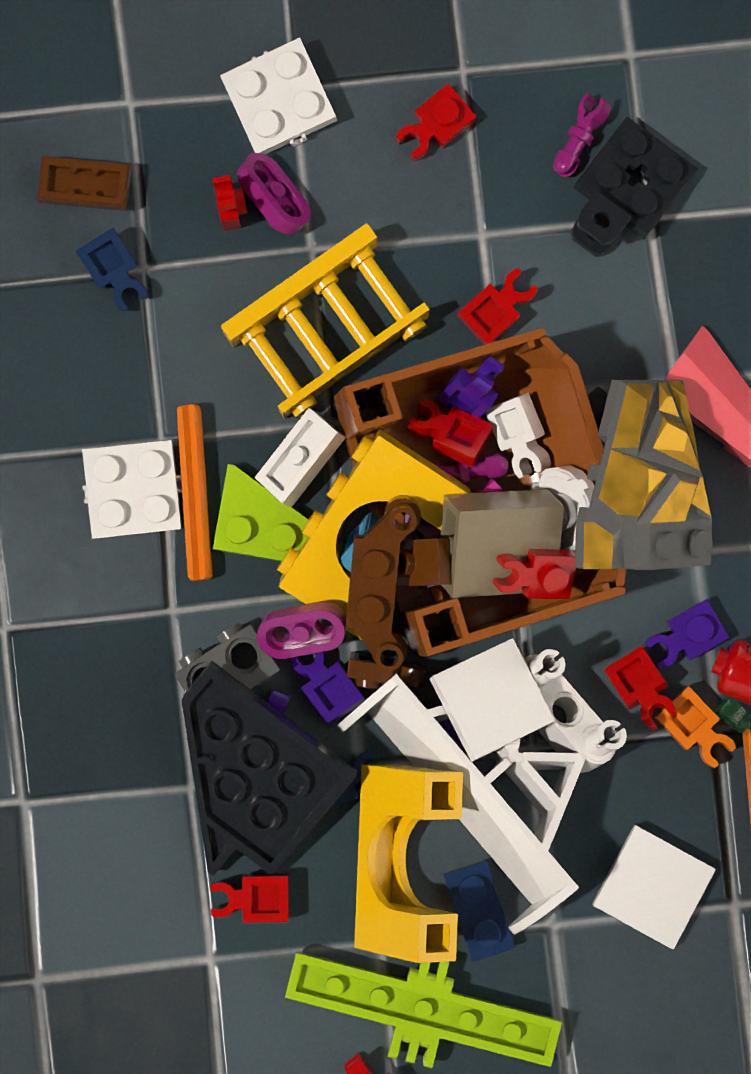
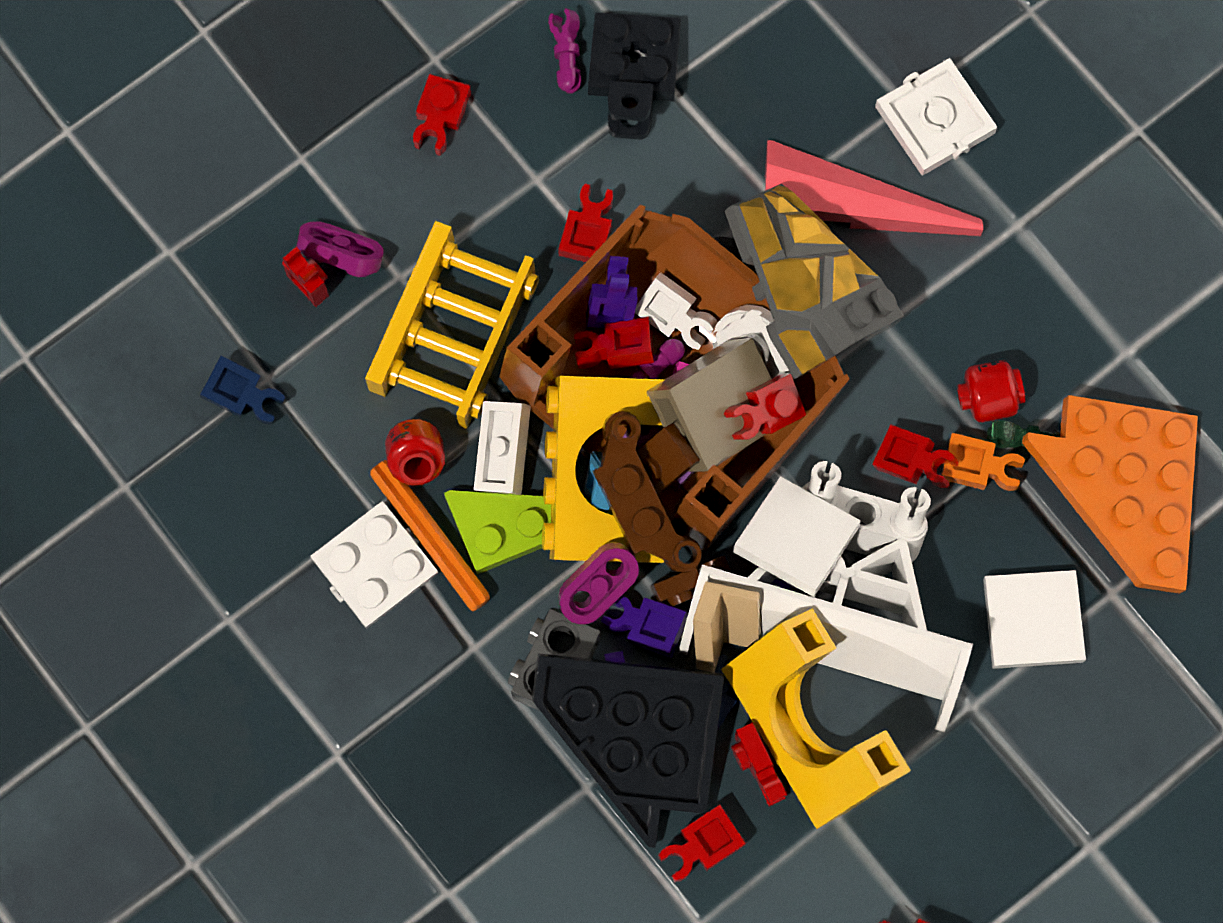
camera: 30 degrees left, 10 degrees down
reddish brown plate [37,156,132,211] -> none
white plate [220,37,338,155] -> none
lime hinge [285,951,562,1068] -> none
dark blue plate [443,860,515,962] -> none
dark purple plate [643,599,729,669] -> none
none -> red head [385,419,445,486]
none -> tan panel [693,581,761,672]
none -> red plate [731,722,787,807]

